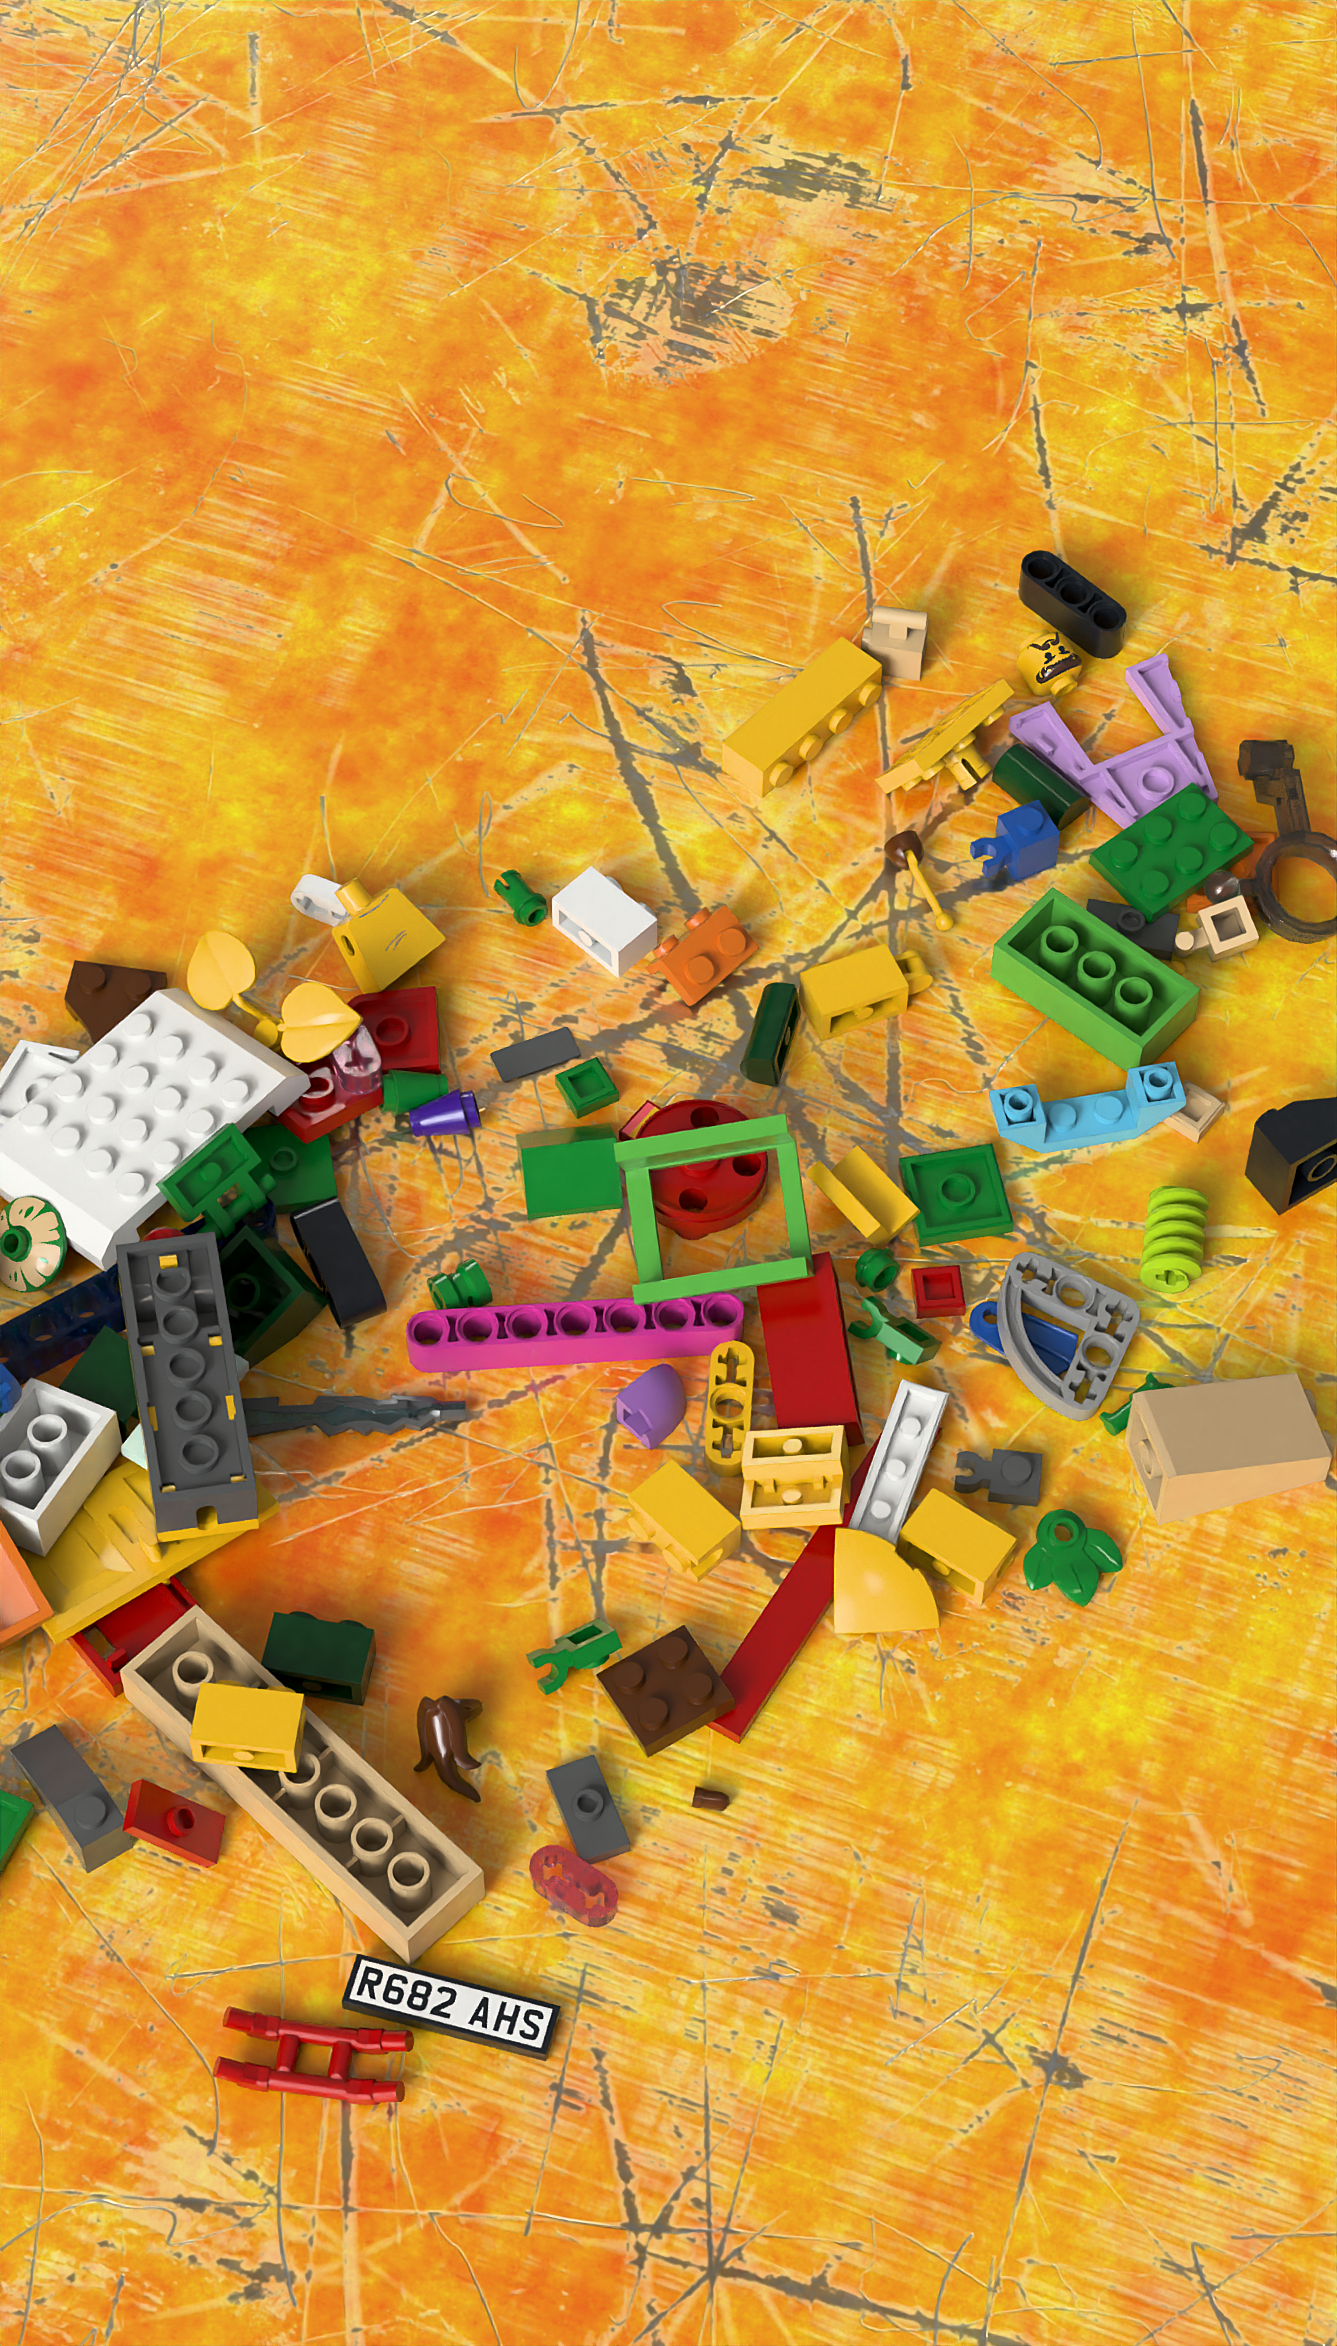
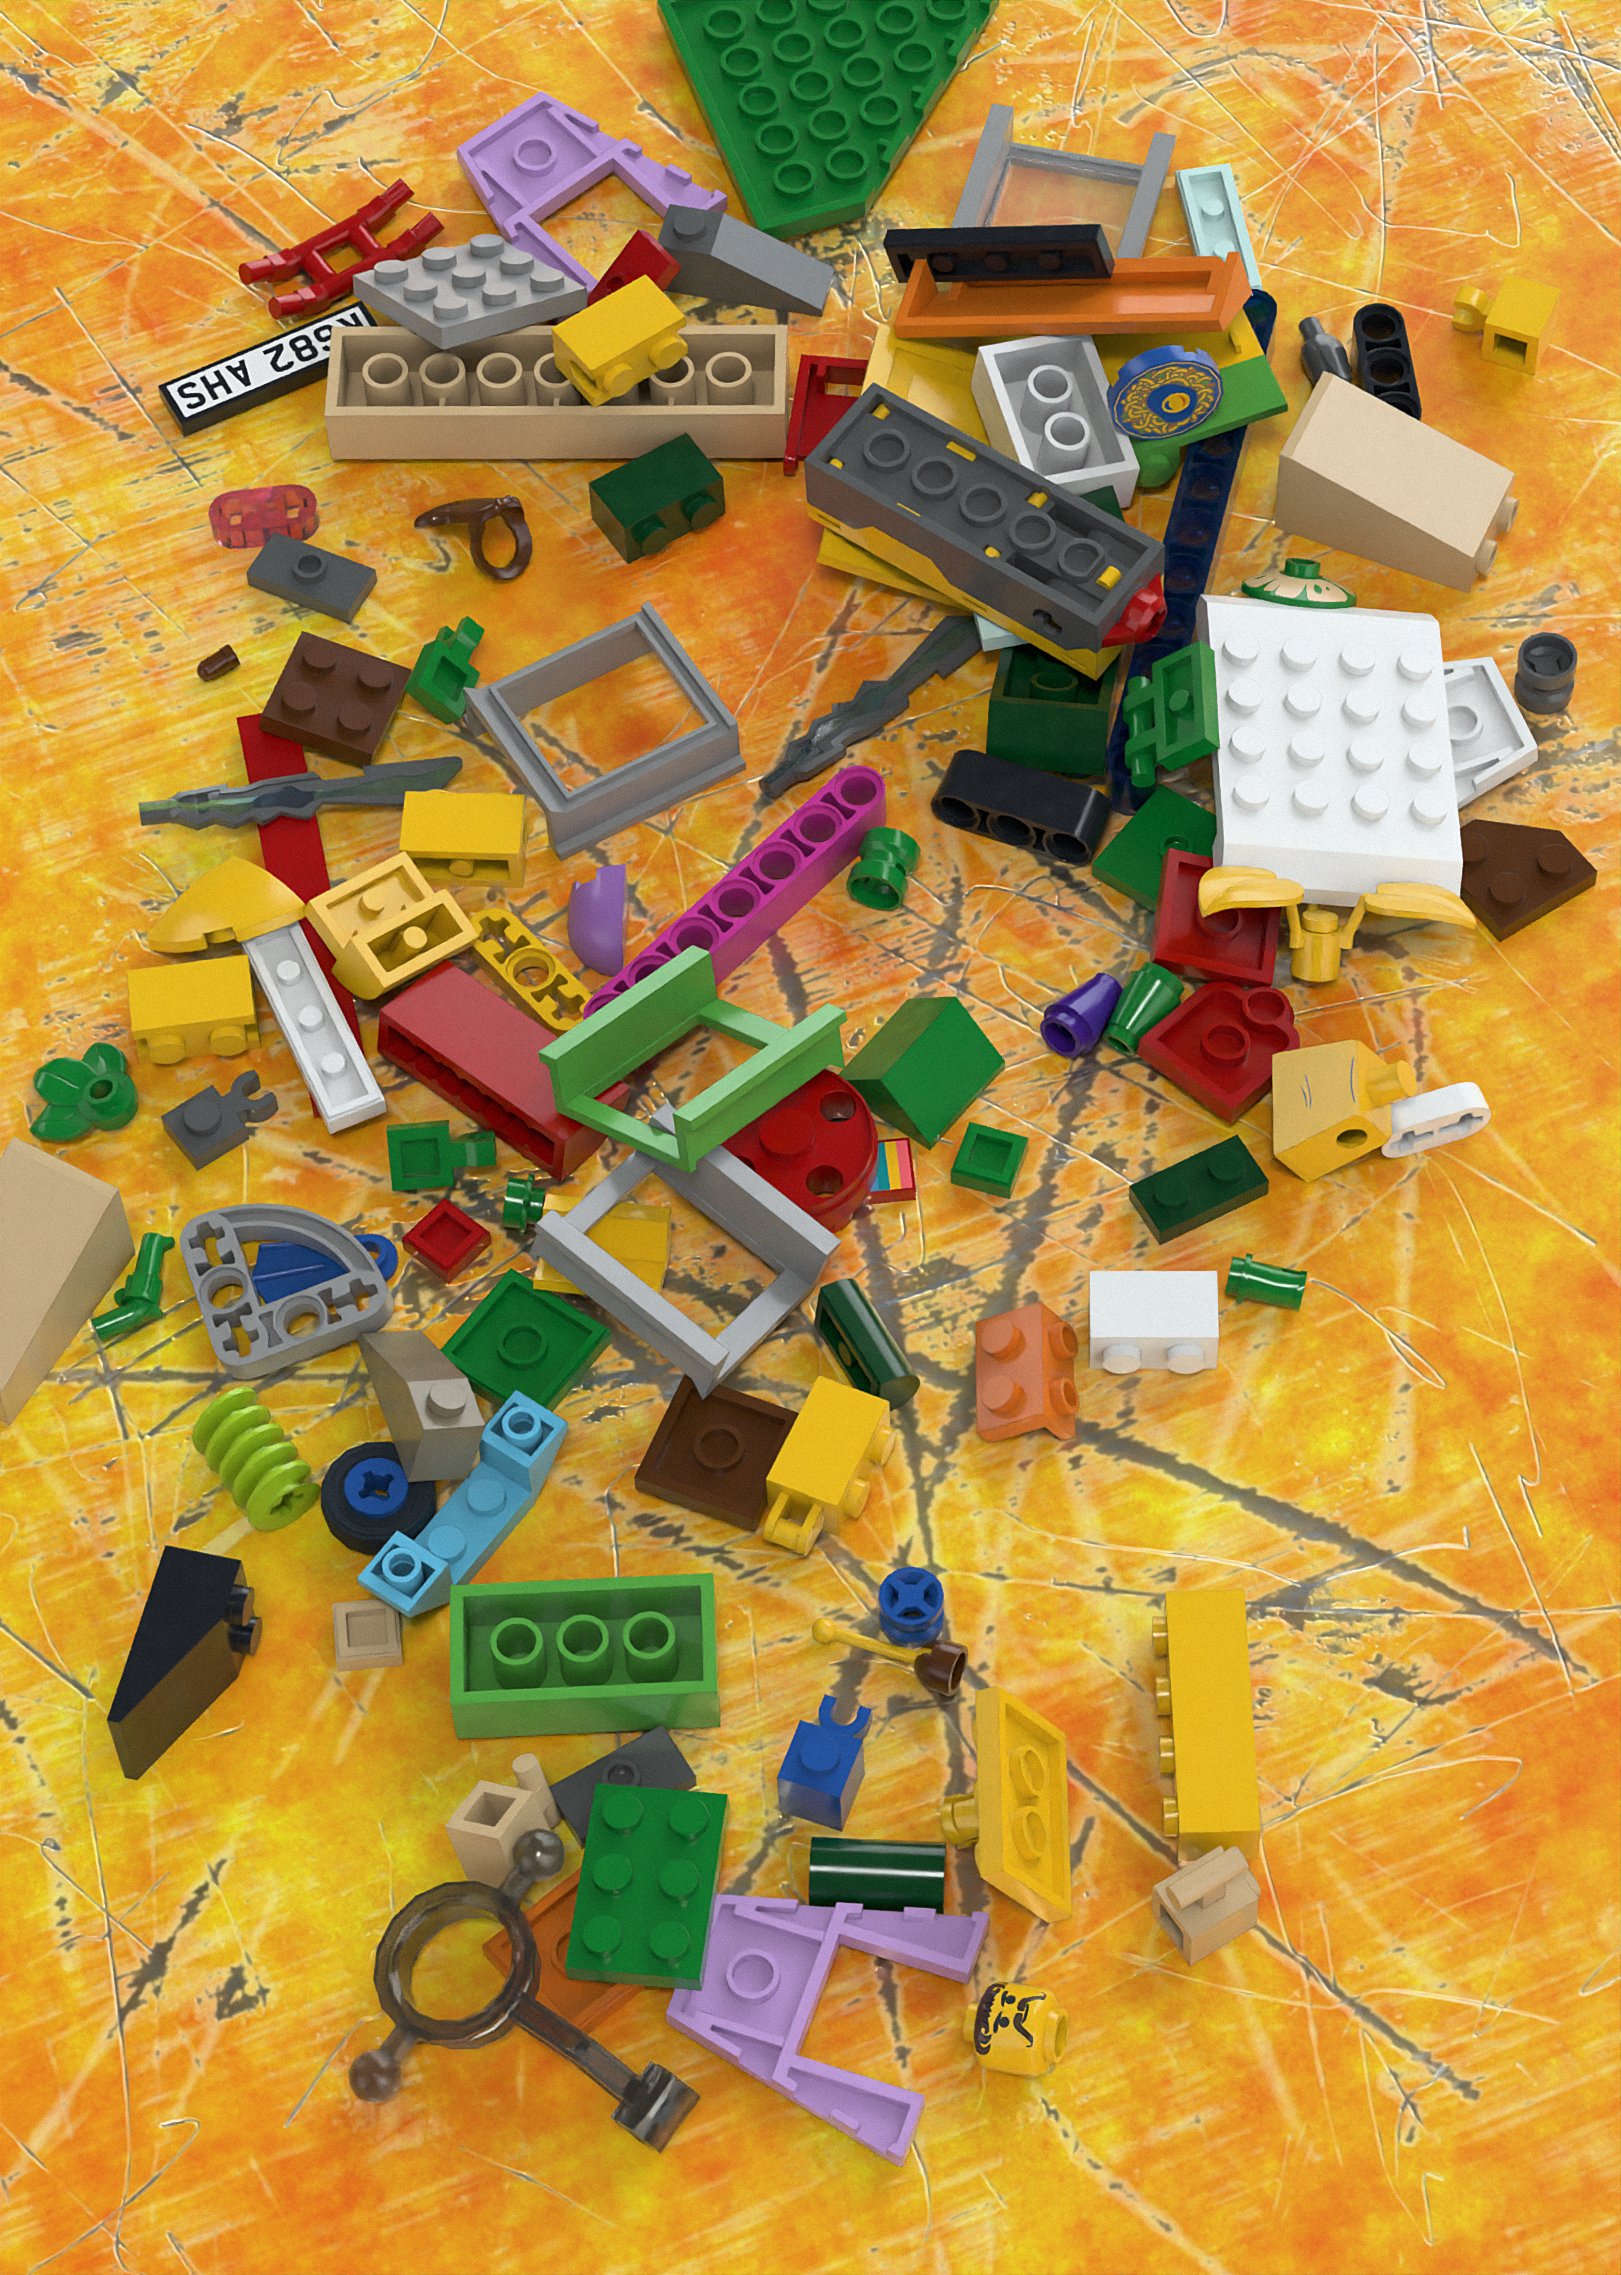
camera: 140 degrees right, 0 degrees up
clear pink beam [328,1024,383,1095] -> none
dark grey sticker [490,1027,581,1082] -> none
black beam [1018,550,1127,659] -> none
none -> dark grey sword [139,756,463,831]
none -> black wheel [321,1441,436,1555]
none -> light grey plate [353,234,588,350]
none -> dark tan slope [357,1330,485,1482]
none -> lavender wing [457,91,727,325]
none -> light grey piece [462,601,746,861]
none -> light grey piece [529,1102,841,1400]
none -> reddish brown plate [634,1374,799,1532]
none -> blue wheel [878,1567,944,1649]
none -> dark green plate [1129,1134,1269,1245]

